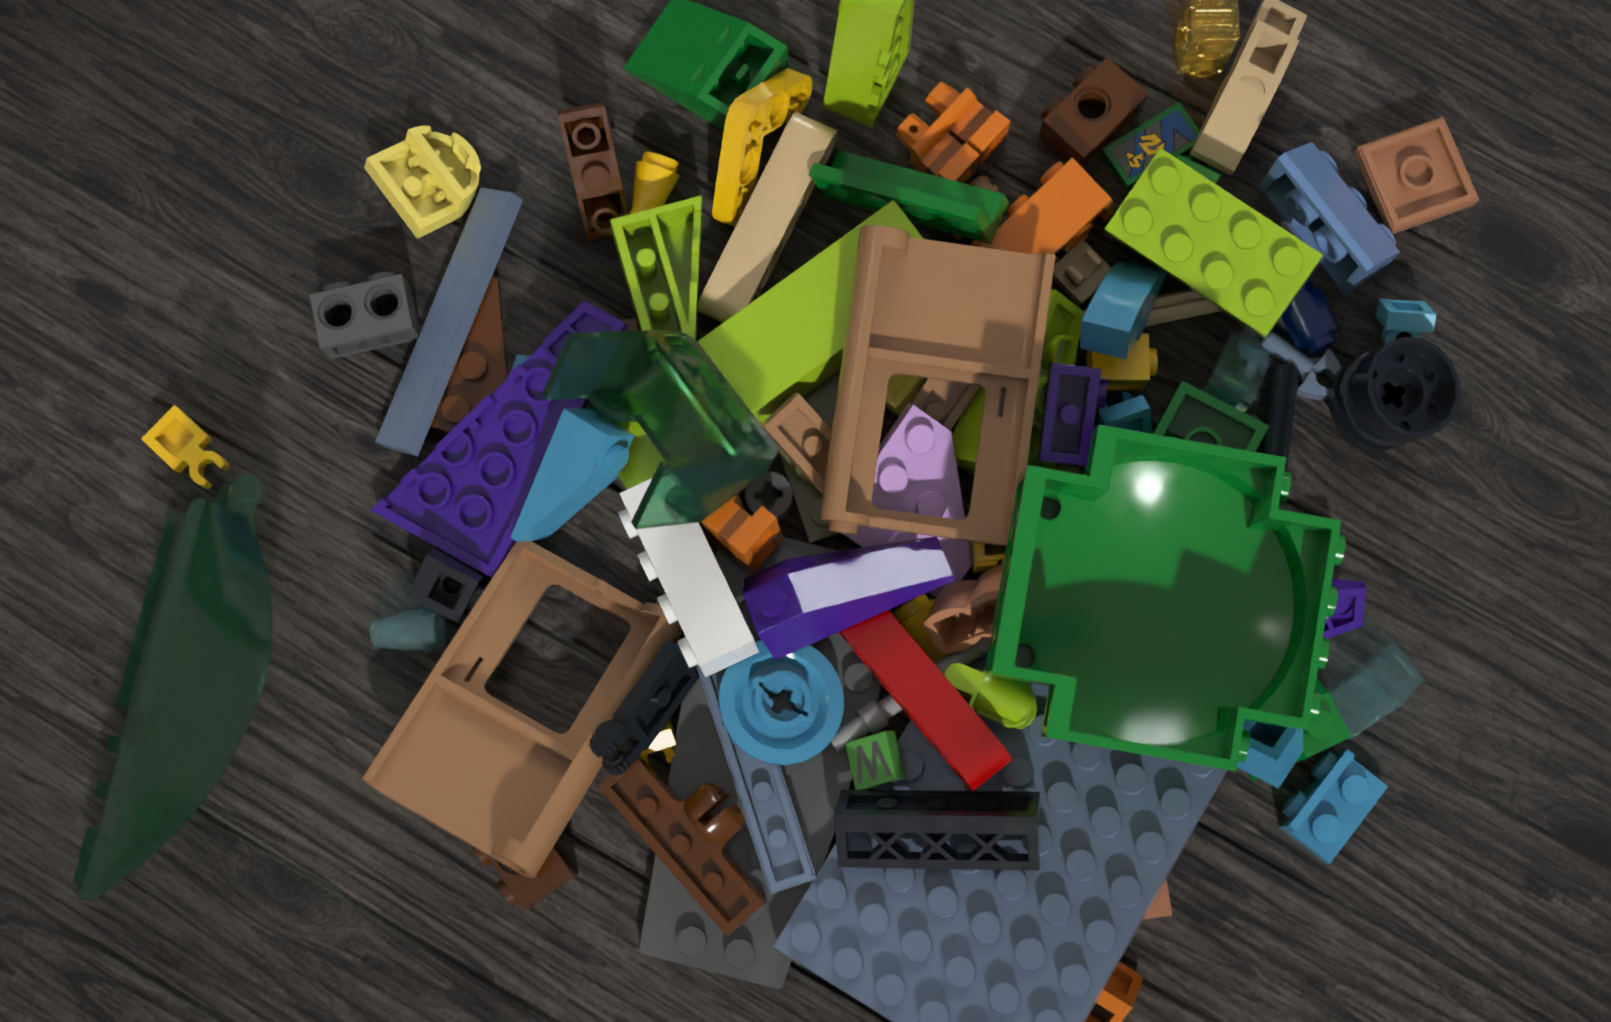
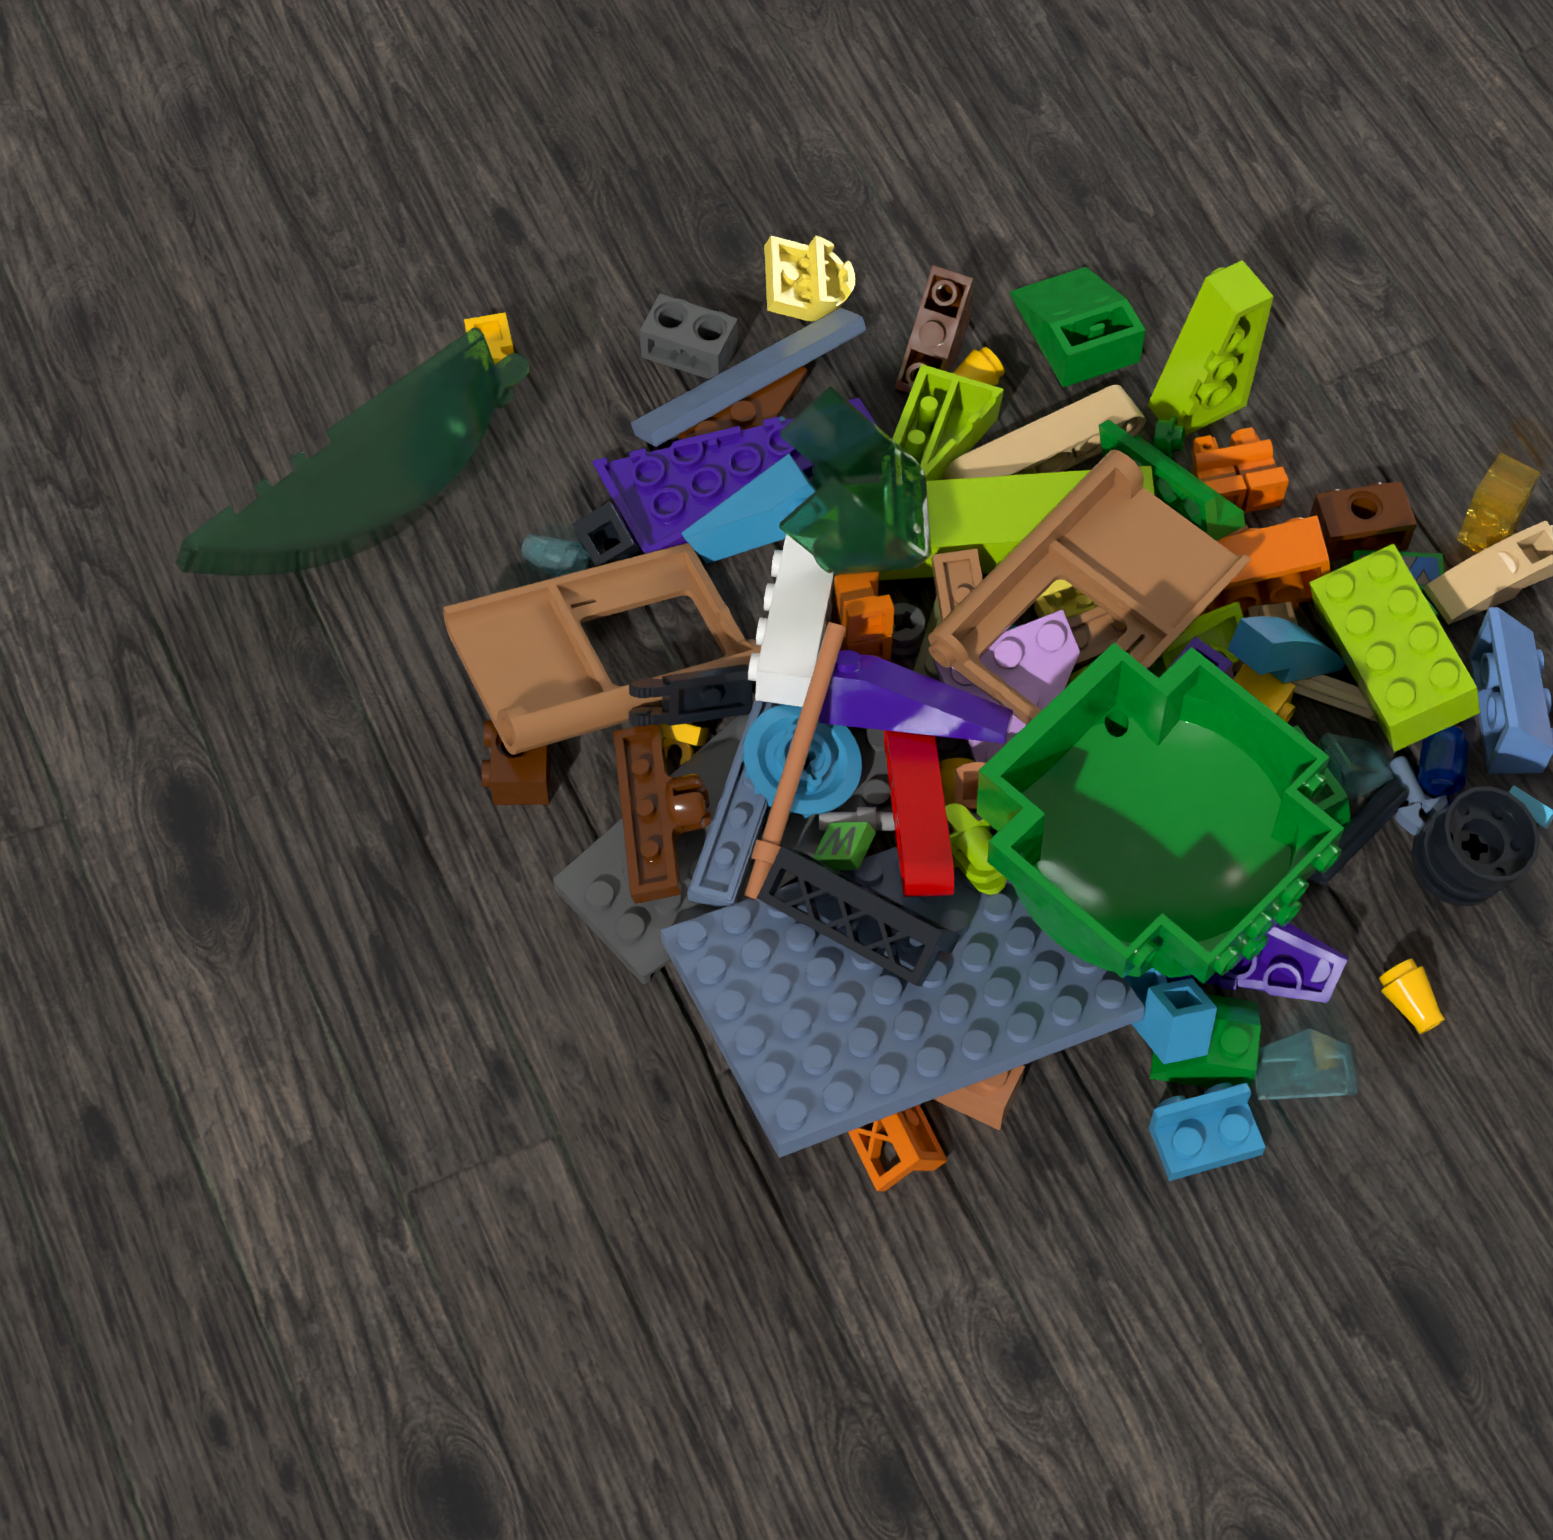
camera: 30 degrees right, 20 degrees down
yellow beam [712,68,813,228] -> none
none -> nougat bar [744,622,846,900]
none -> green plate [1154,416,1185,459]
none -> yellow cone [1379,958,1445,1034]

